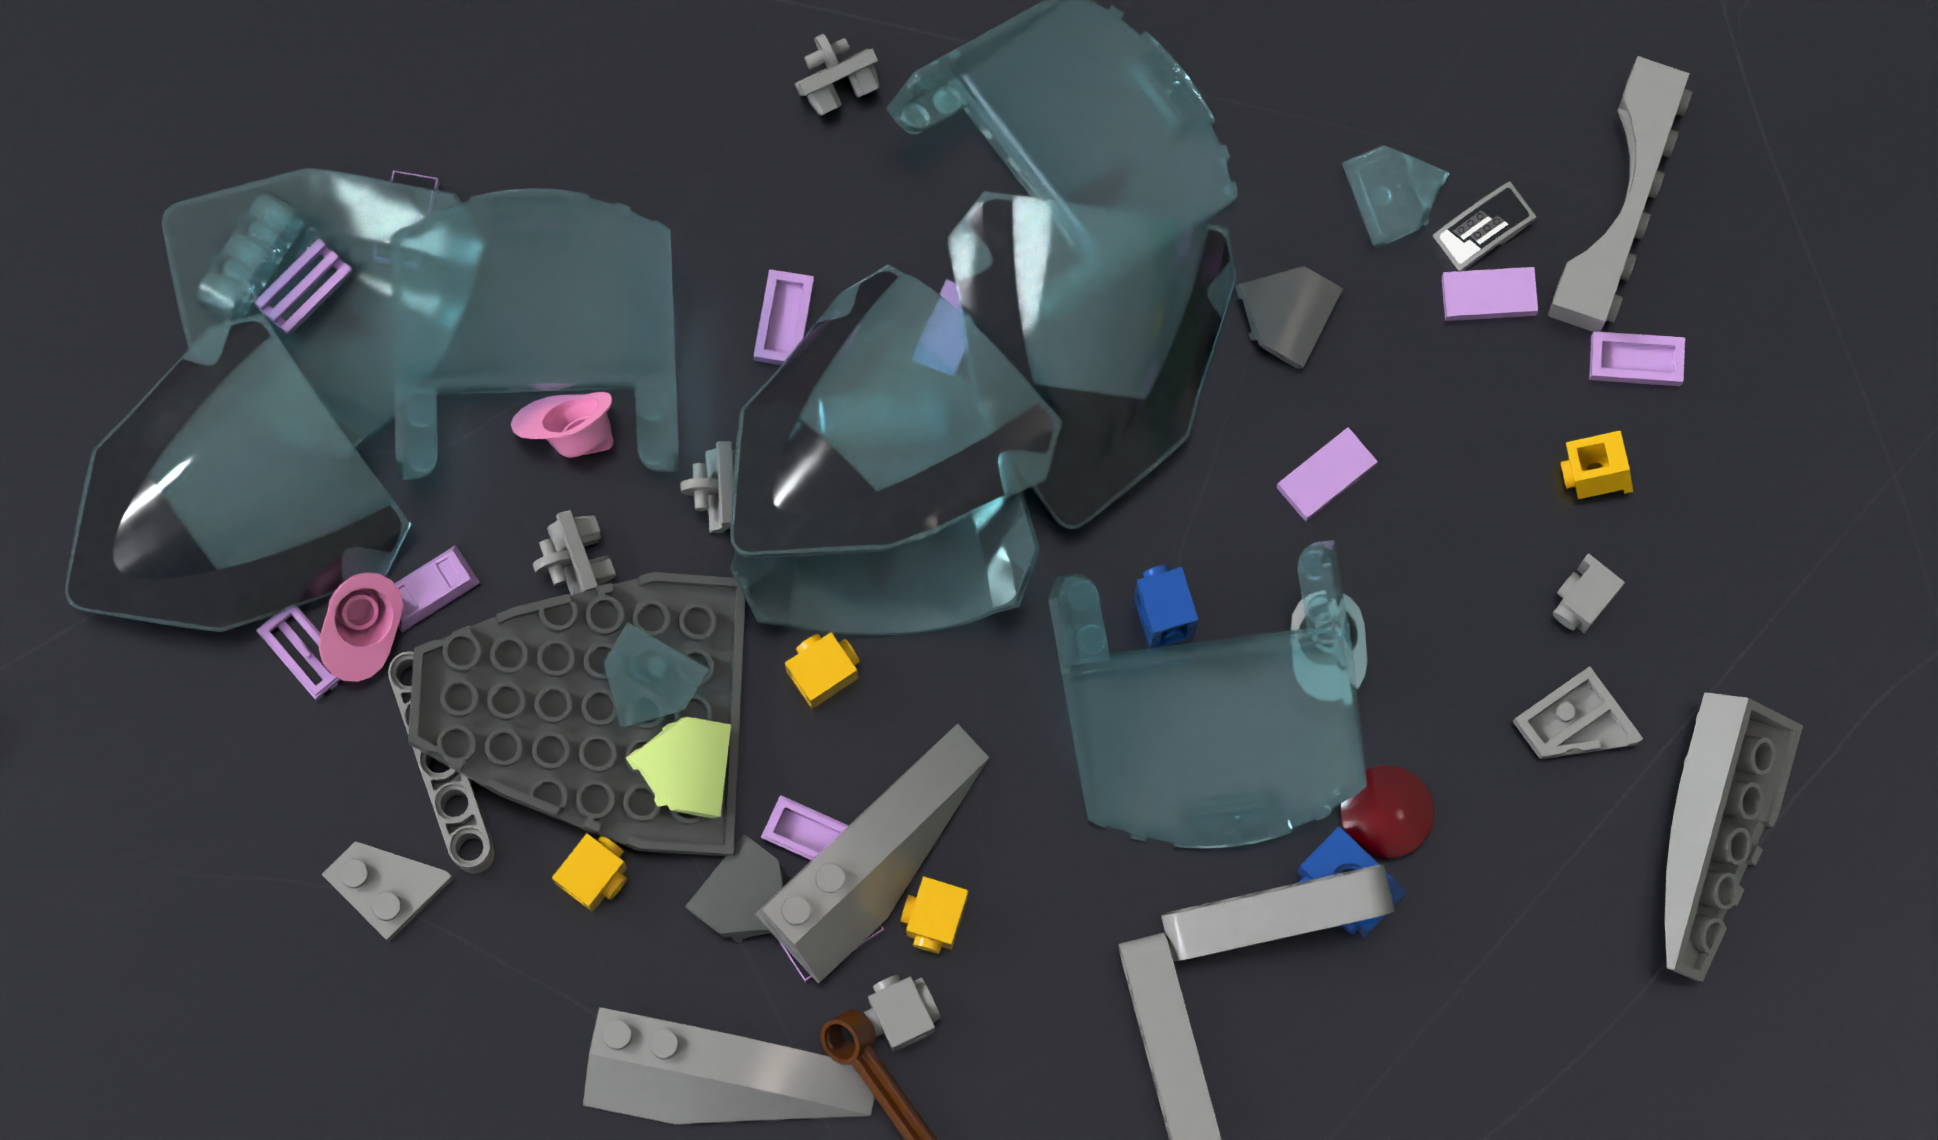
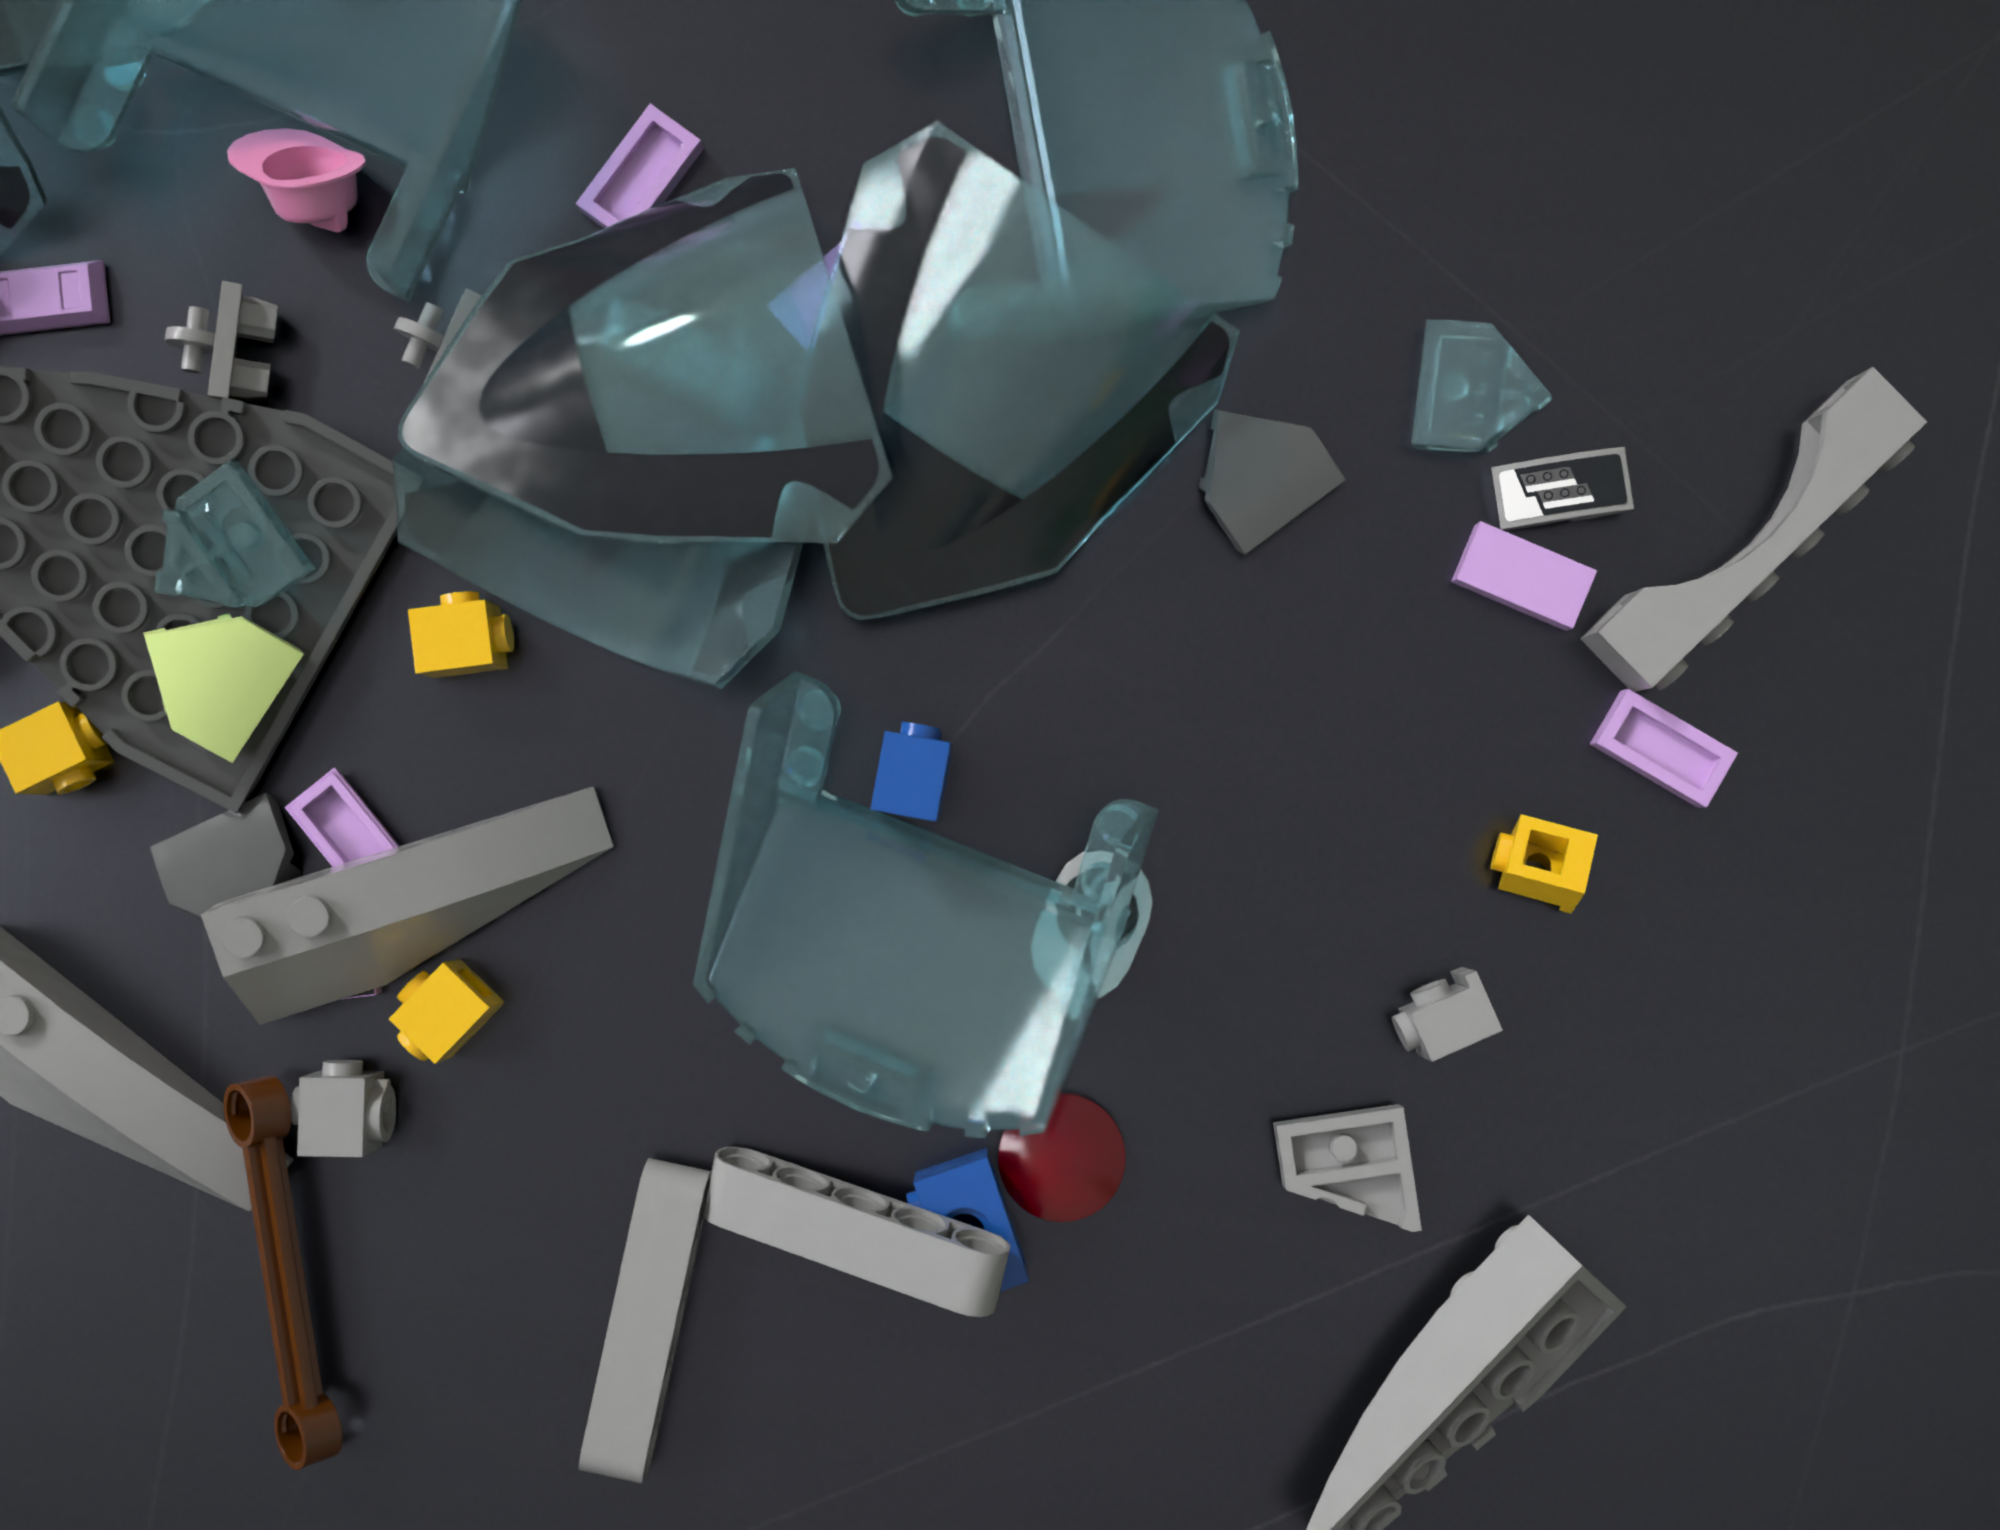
camera: 20 degrees right, 10 degrees up
lavender tile [1276,427,1378,522] -> none

